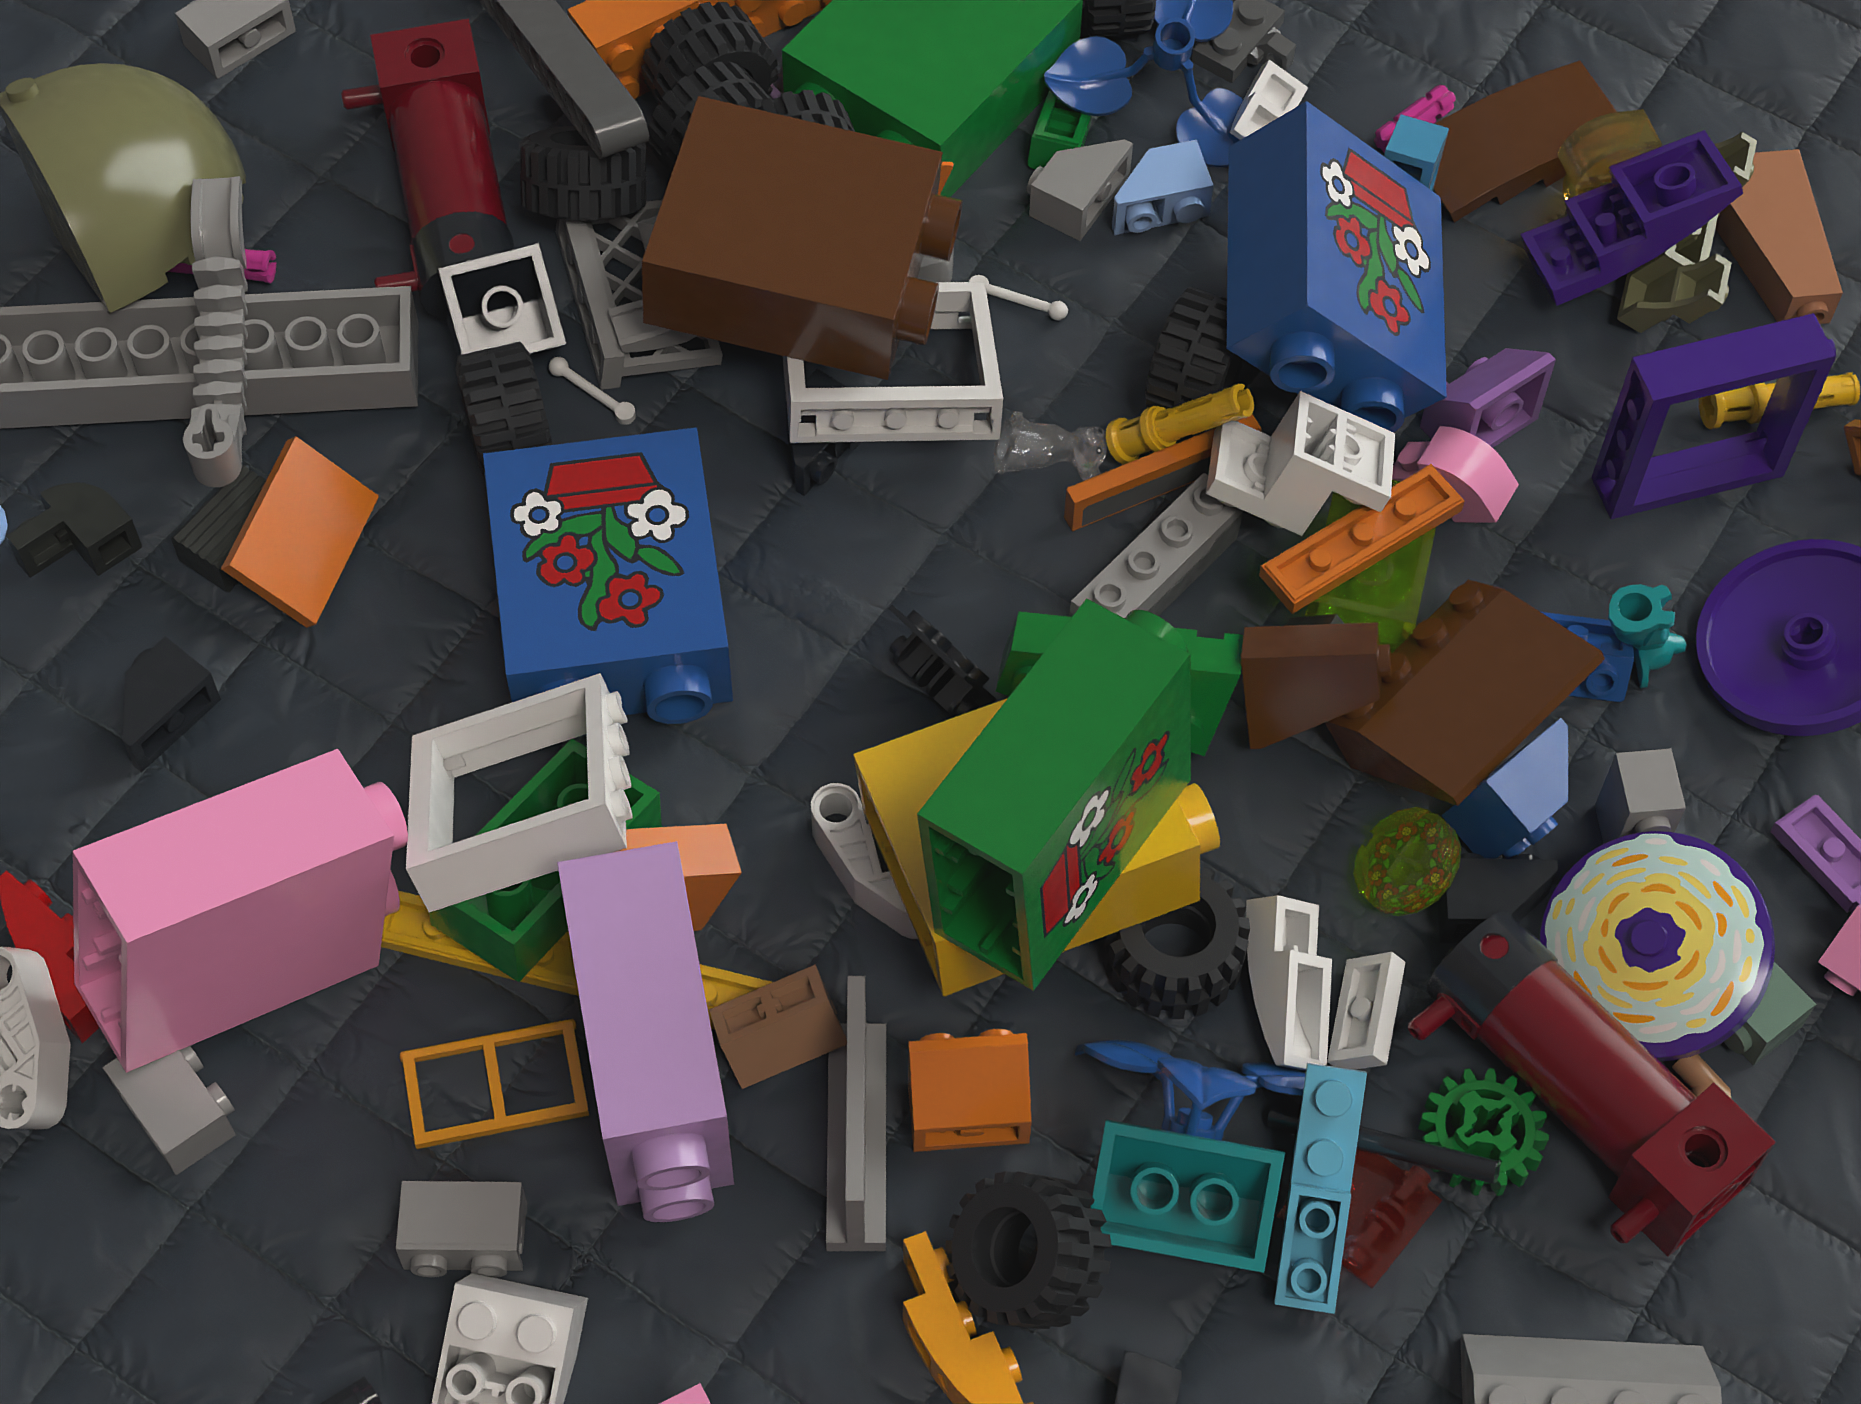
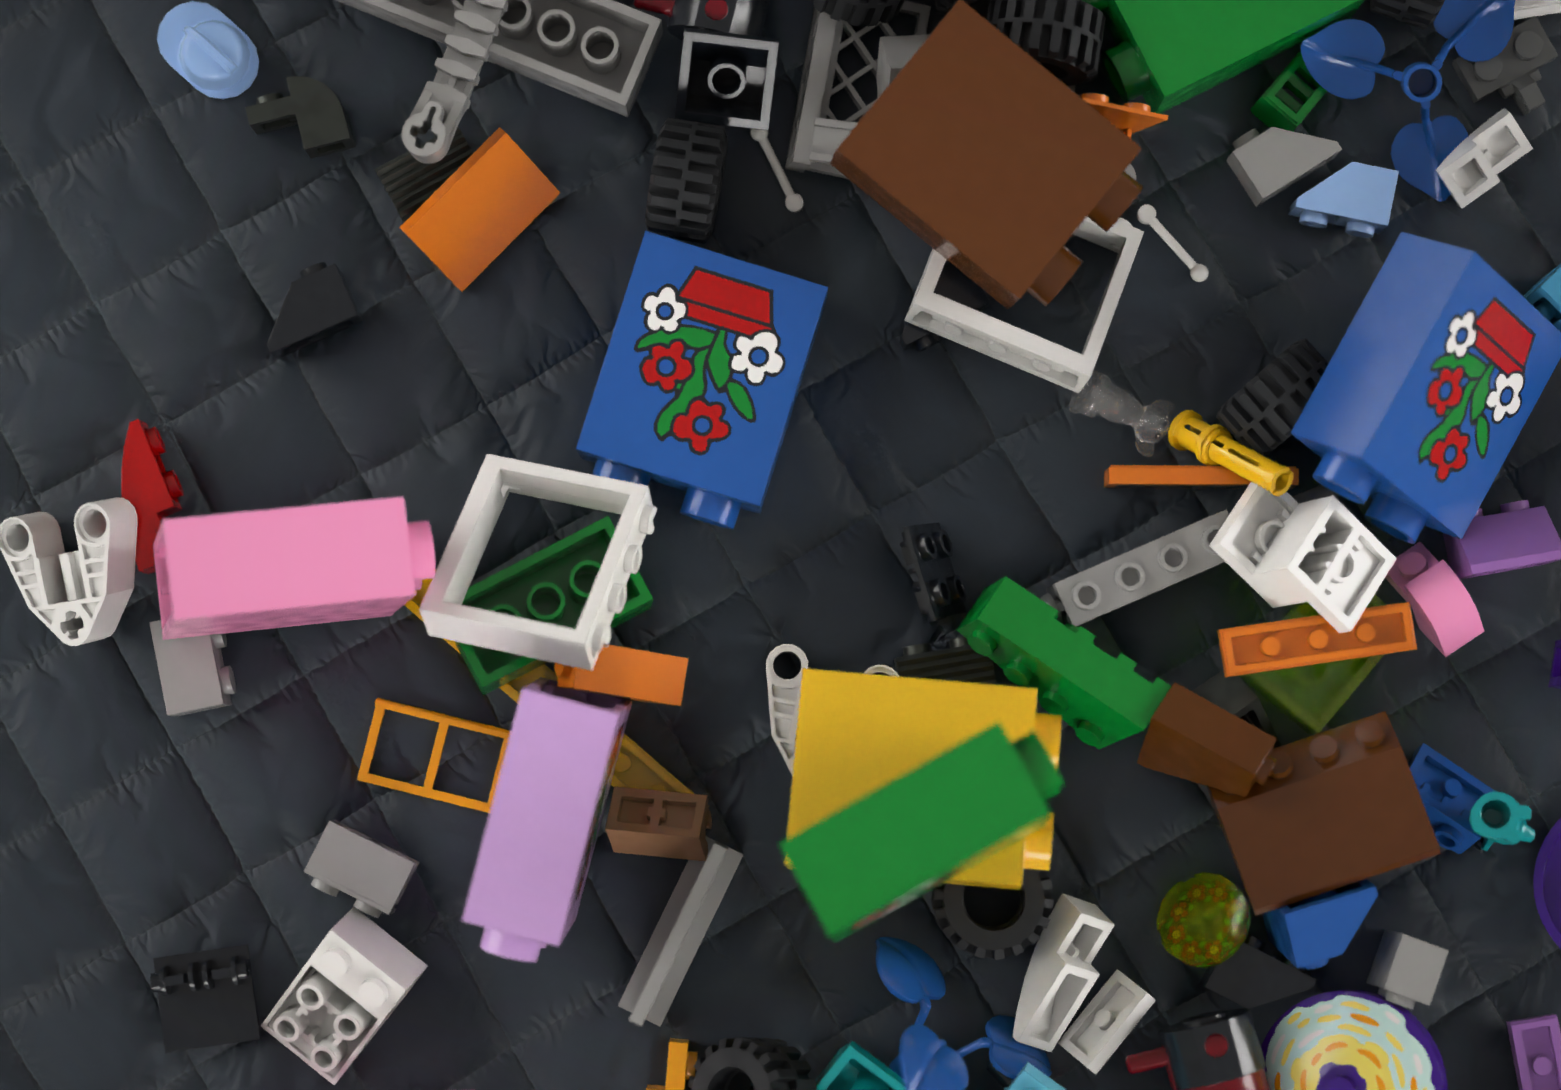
camera: 25 degrees right, 25 degrees up
orange slope [908,1029,1032,1152] -> none

